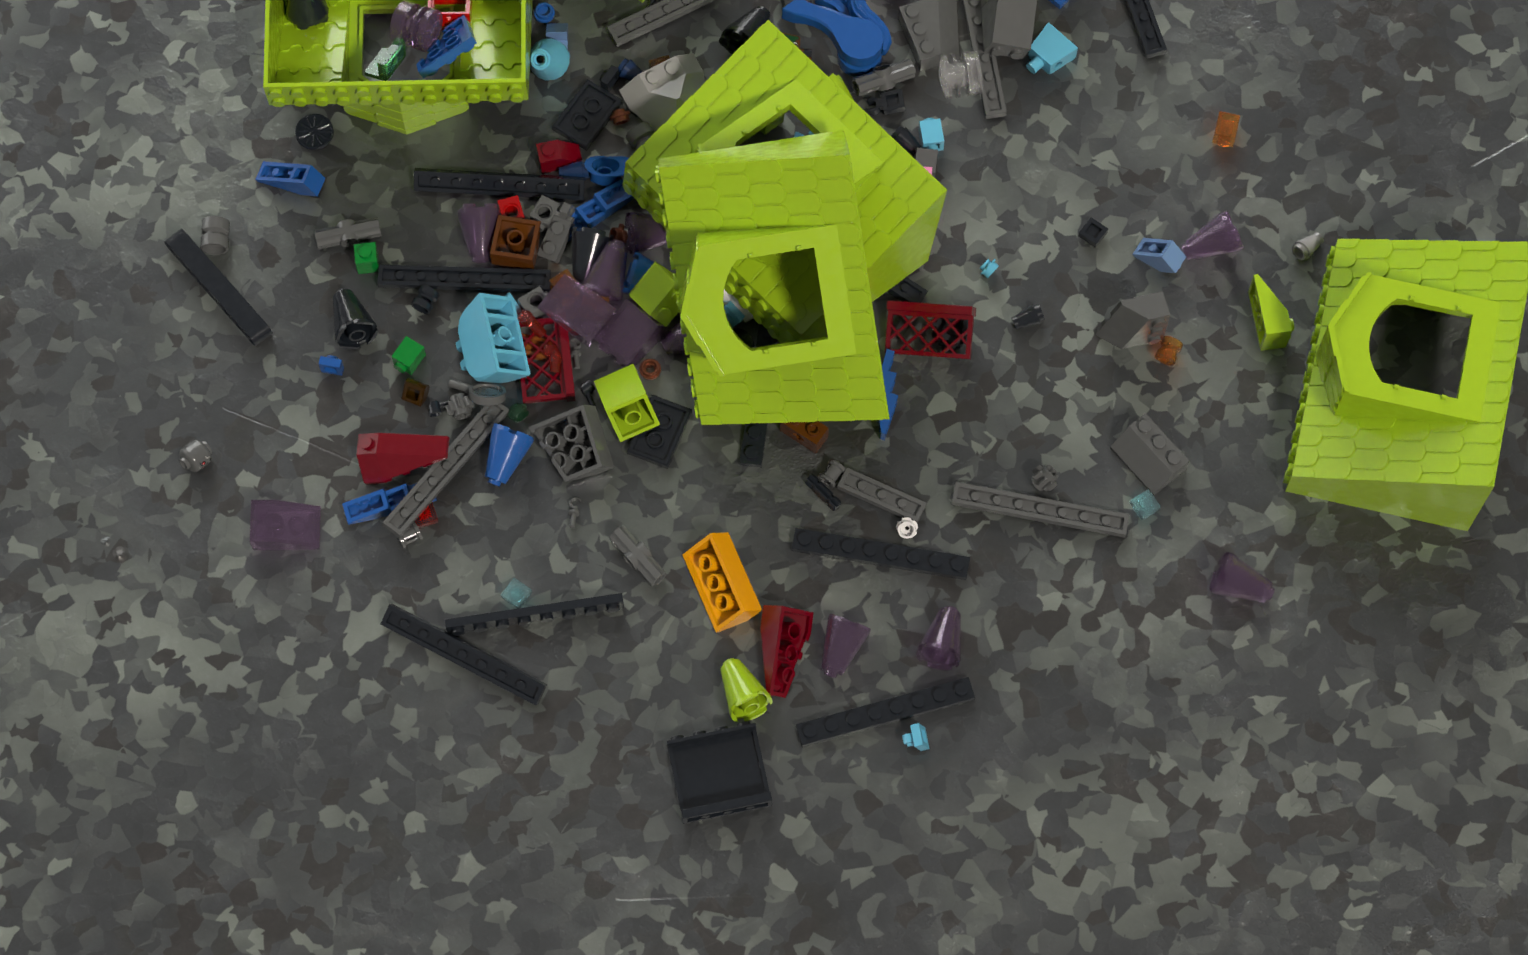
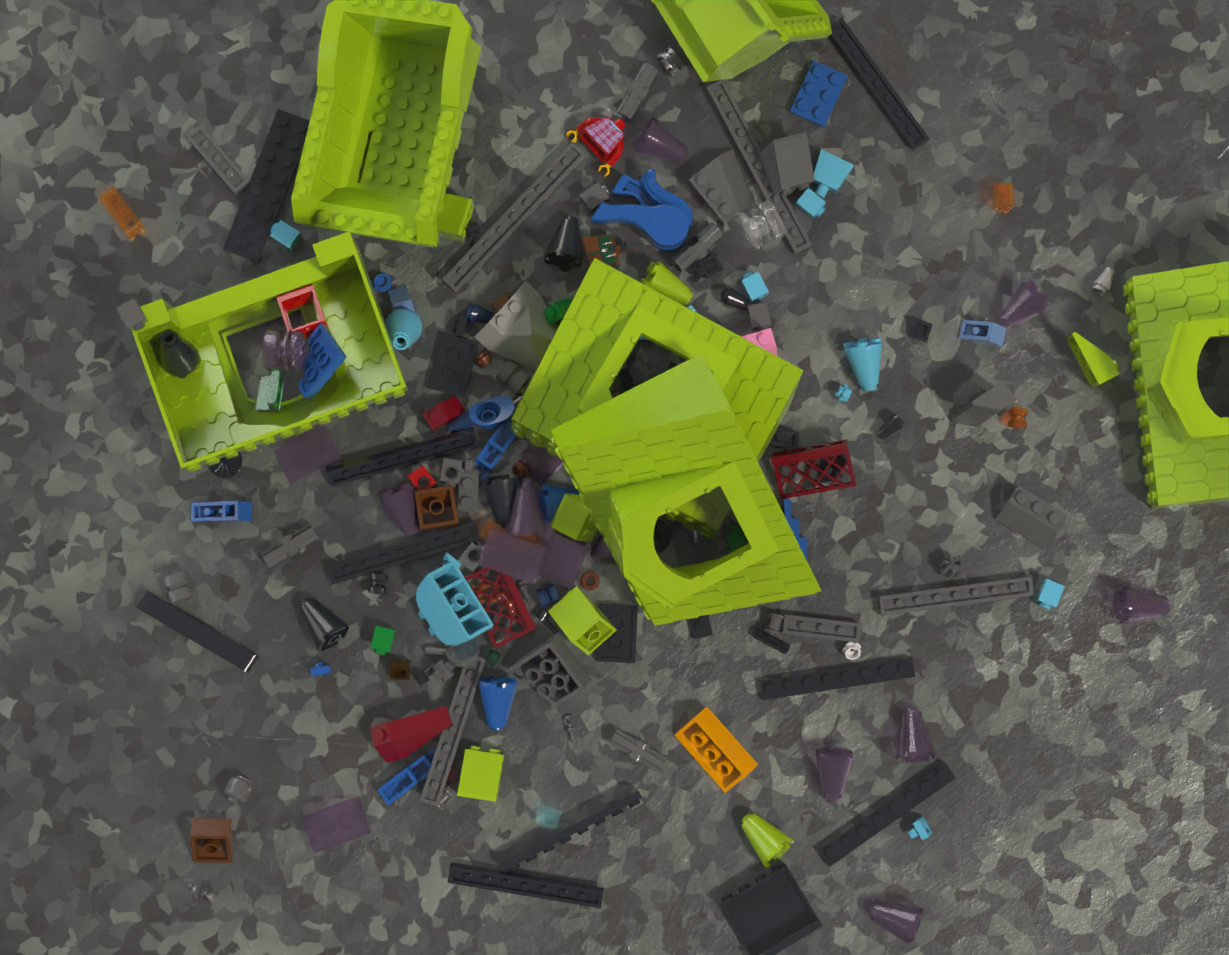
camera: 20 degrees left, 15 degrees up
green brick [354,242,379,274] -> none
clear red arm [518,310,547,338] -> none
dark red wedge [760,605,814,698] -> none
clear light blue plate [1130,489,1161,520] -> none
none -> reddish brown slope [190,818,233,863]
none -> clear purple slope [274,424,343,484]
none -> lime slope [457,746,504,802]
none -> dark blue wheel [536,583,560,608]
none -> medium azure brick [795,188,826,220]
none -> medium azure cone [843,338,882,391]
none -> clear purple cone [868,901,925,945]
none -> medium azure brick [1036,579,1065,610]

